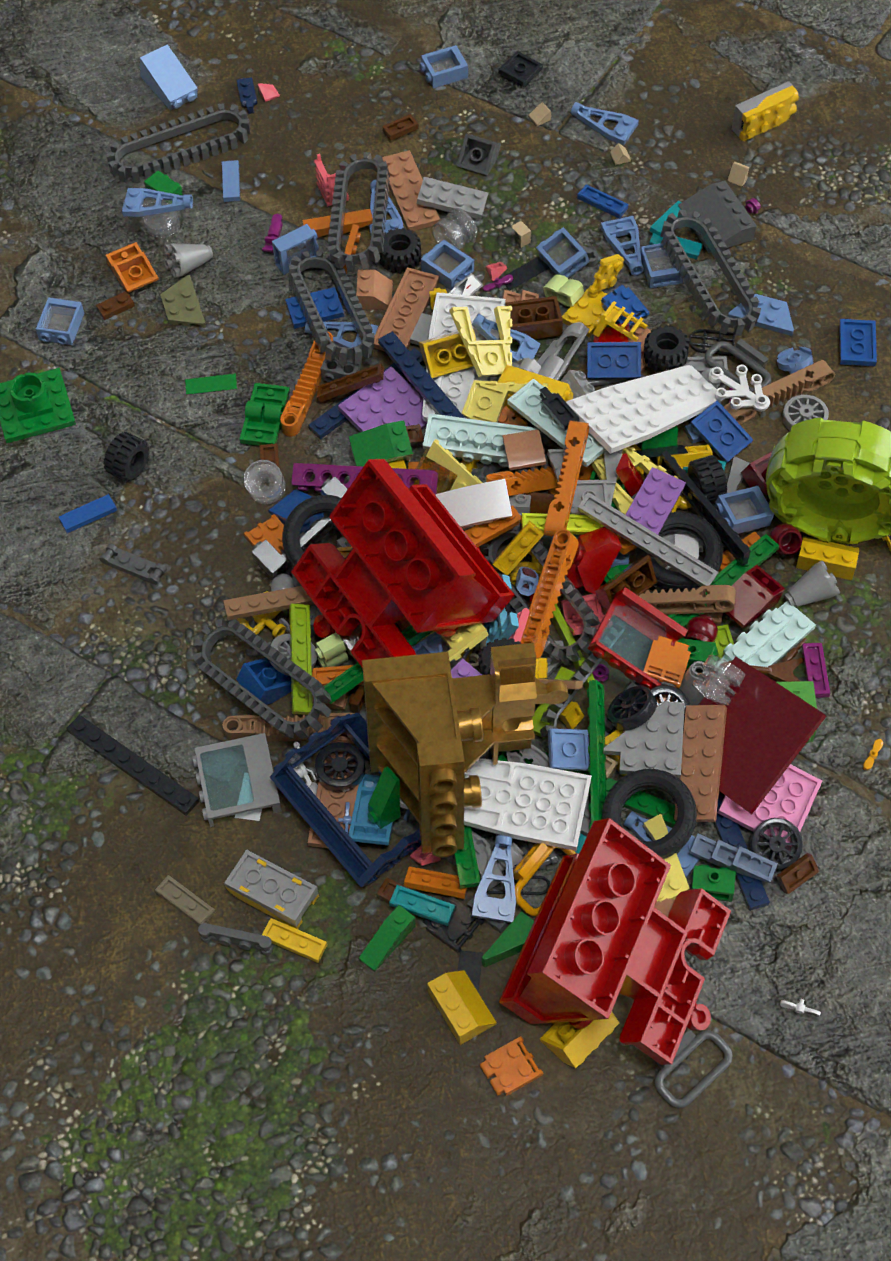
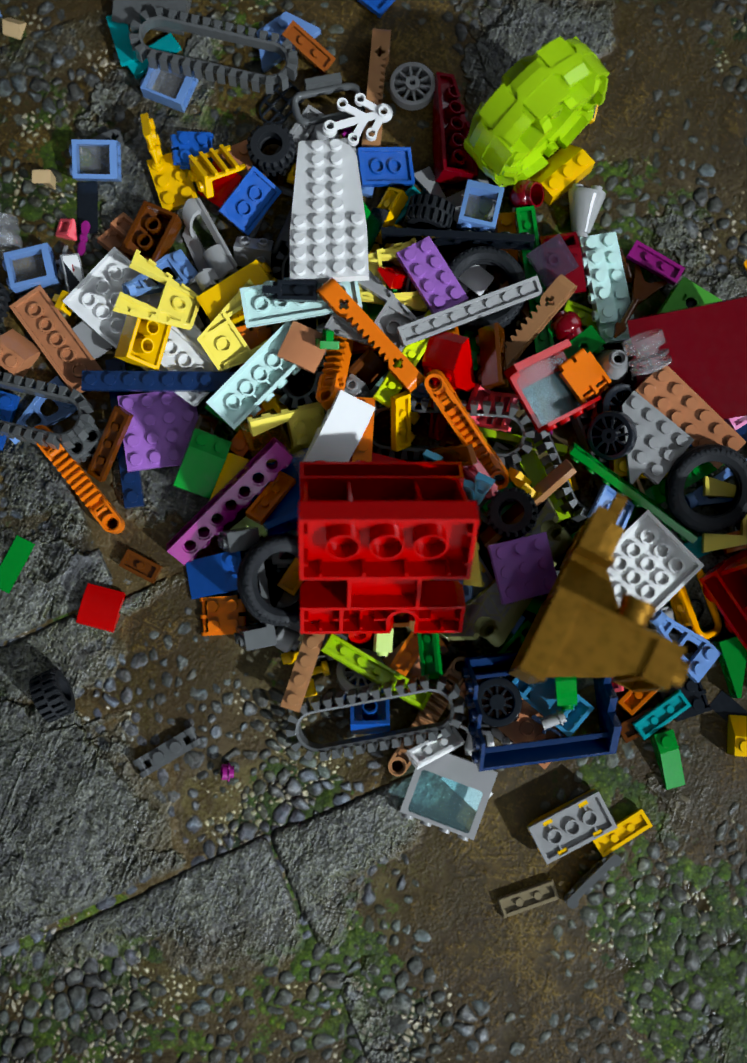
camera: 60 degrees left, 25 degrees up
blue tile [59,494,117,533] -> none
black plate [66,714,199,816] -> none
green plate [240,383,290,446] -> none
clear wheel [244,460,286,504] -> none
light blue rock [516,567,539,596] -> none
yellowish green brick [543,275,584,307] -> none
blue tile [577,184,629,219] -> none
medium blue plate [601,216,644,276] -> none
medium blue plate [777,347,813,374] -> none
none -> red slope [76,583,126,633]
none -> magenta plate [221,762,234,782]
none -> dark orange plate [281,20,336,75]
none -> green tile [315,329,340,350]
none -> white tile [405,726,465,770]
none -> dark orange plate [424,444,478,466]
none -> clear purple plate [526,233,579,287]
none -> light grey pin [540,710,567,730]

